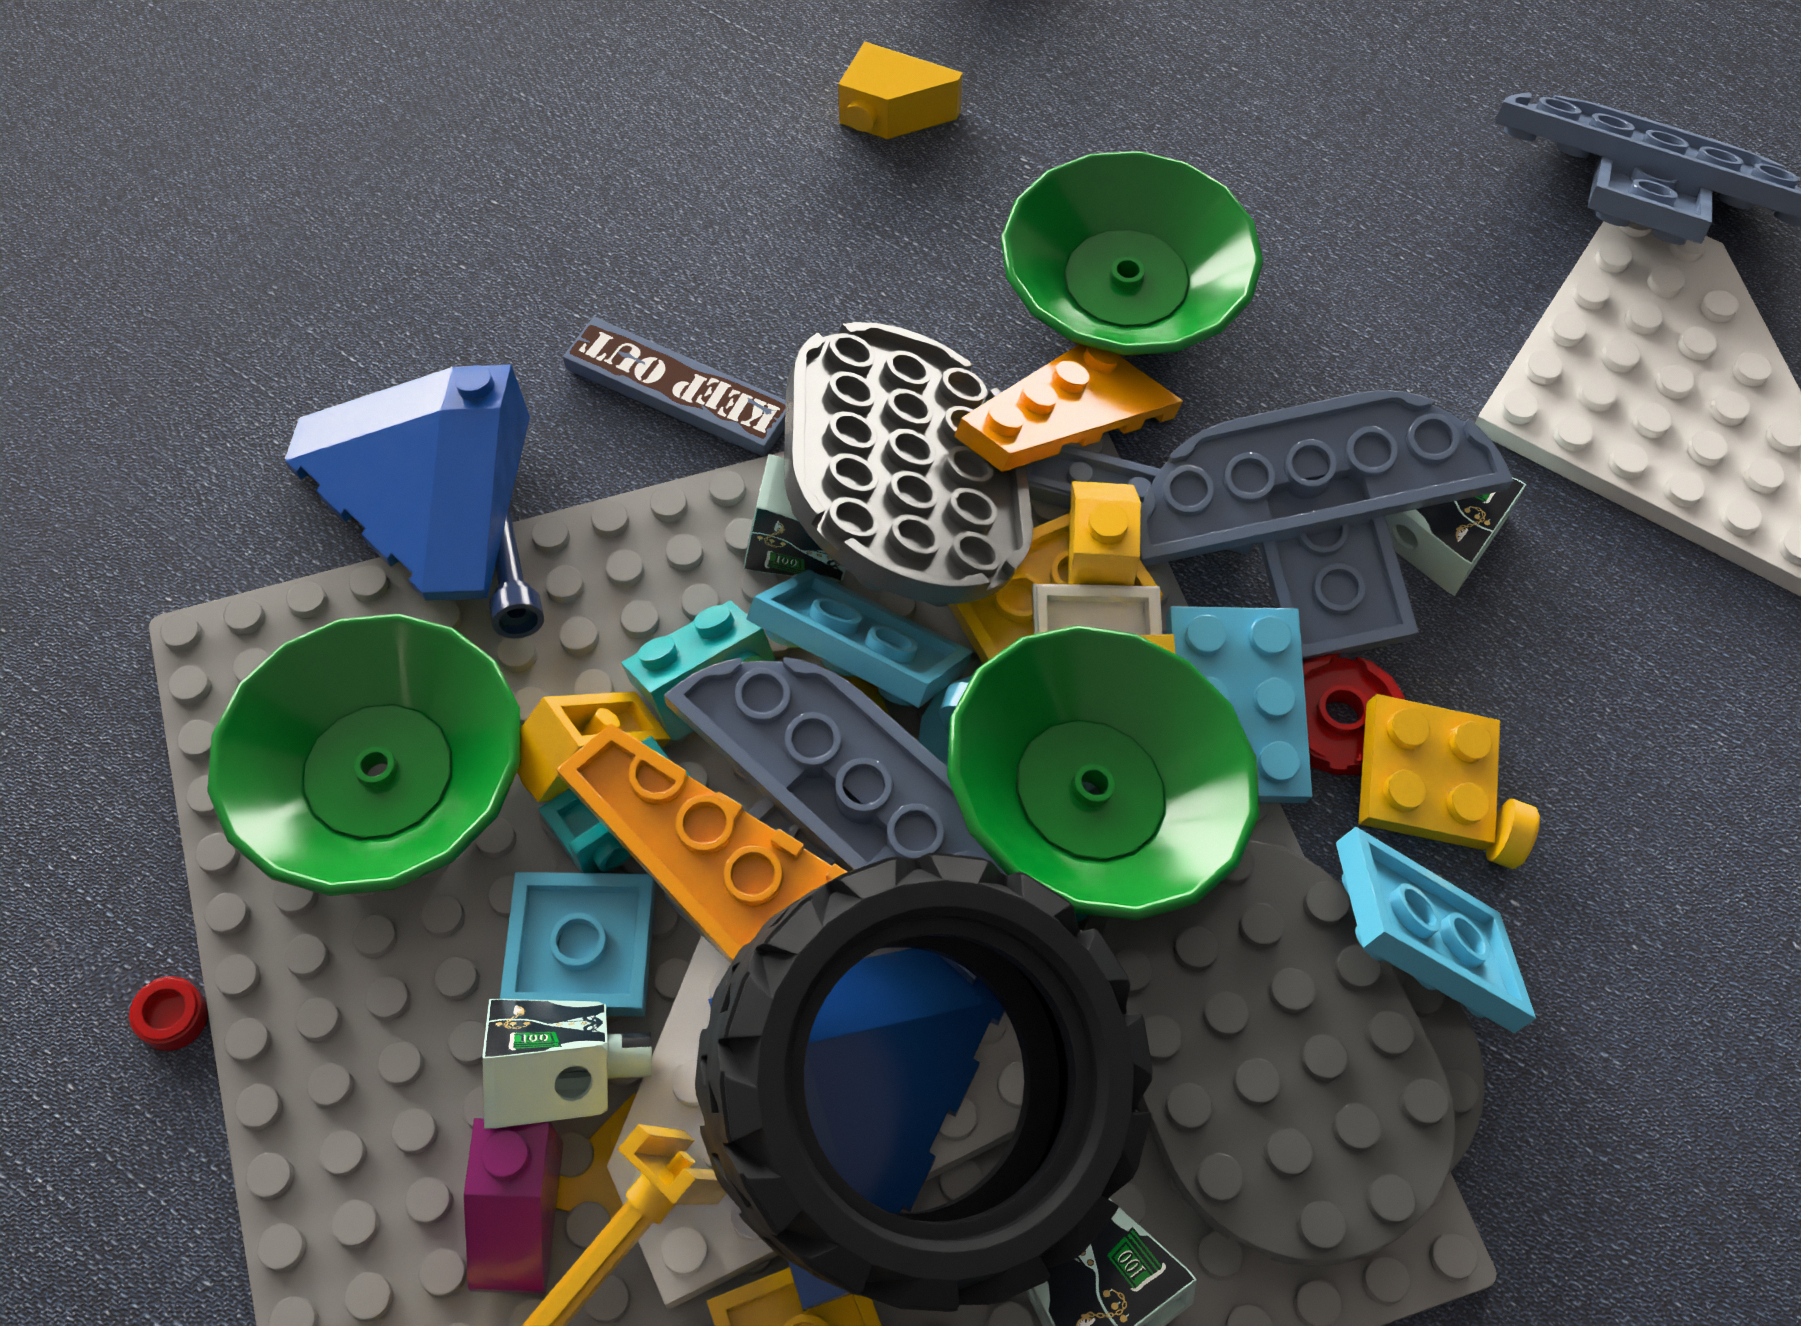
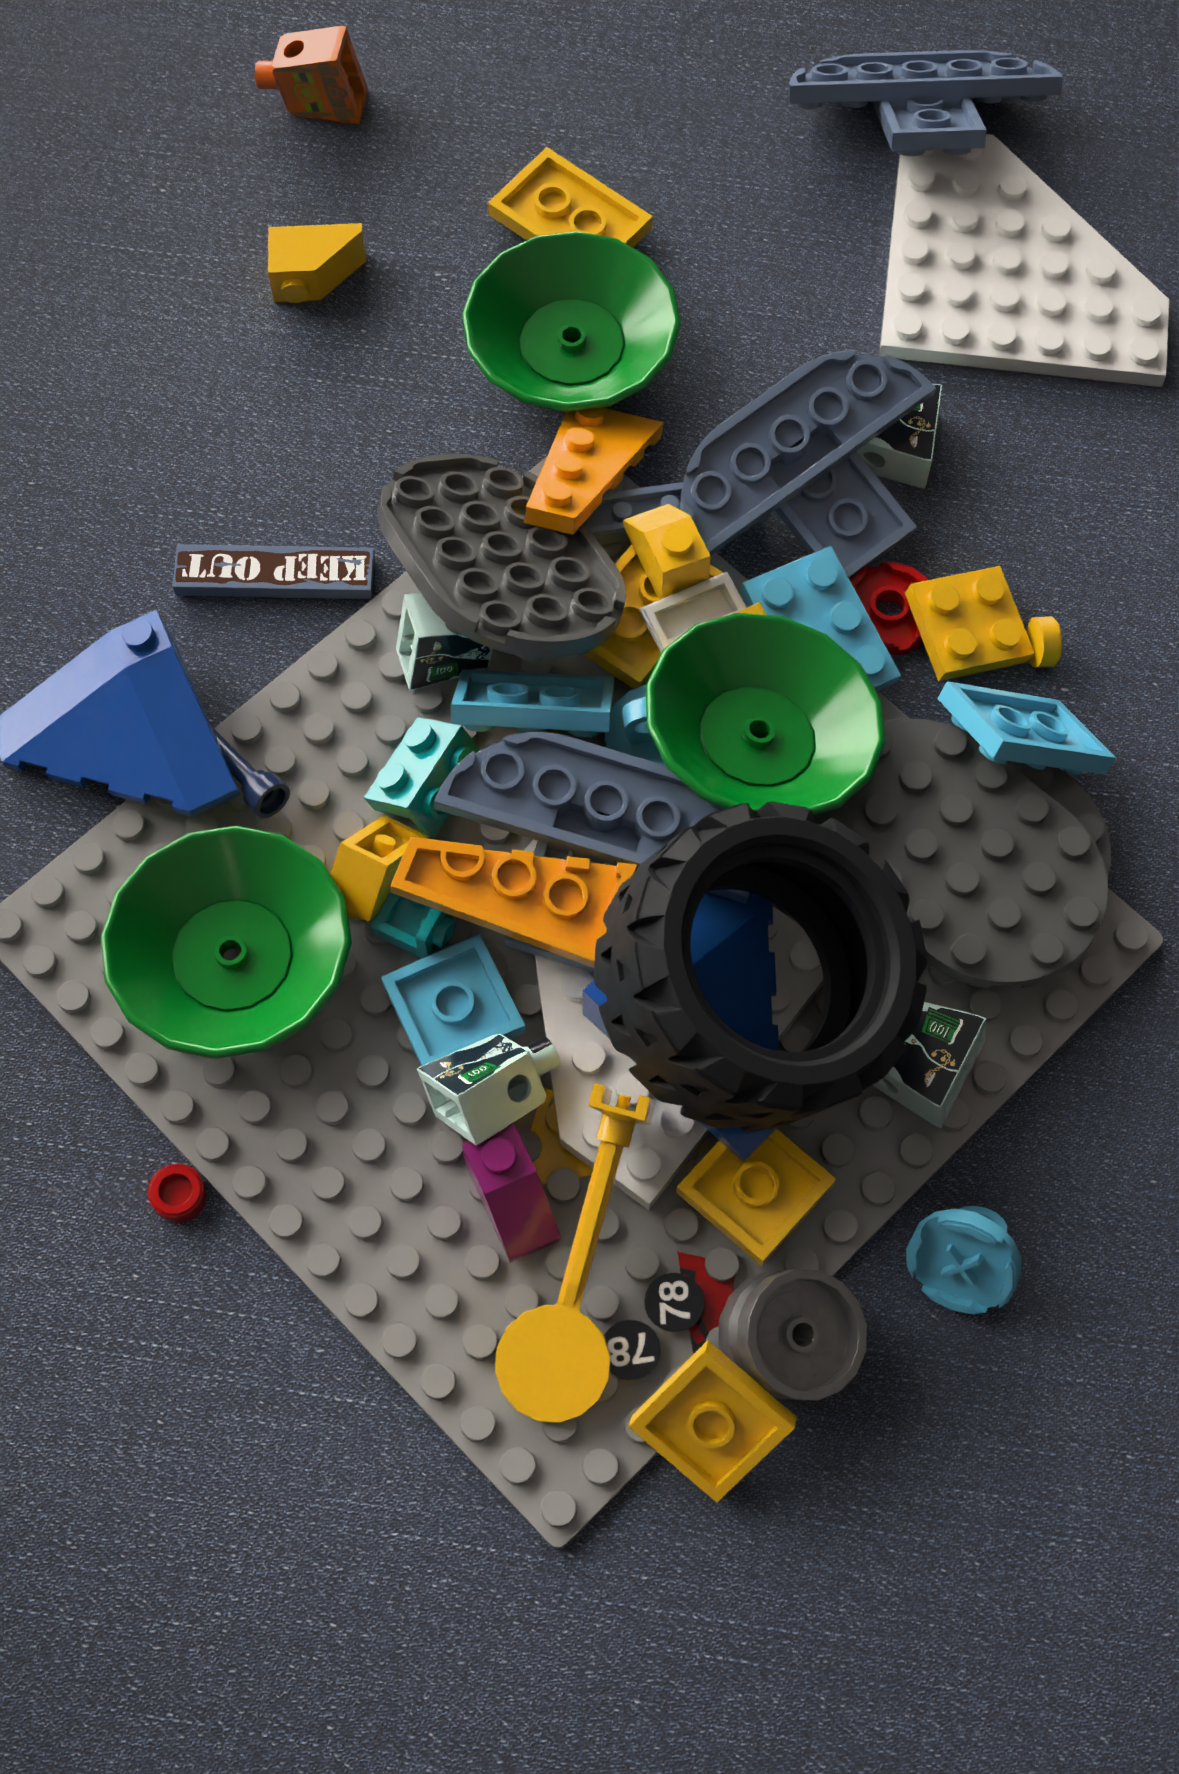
camera: 25 degrees left, 5 degrees up
none -> yellow plate [488,147,653,248]

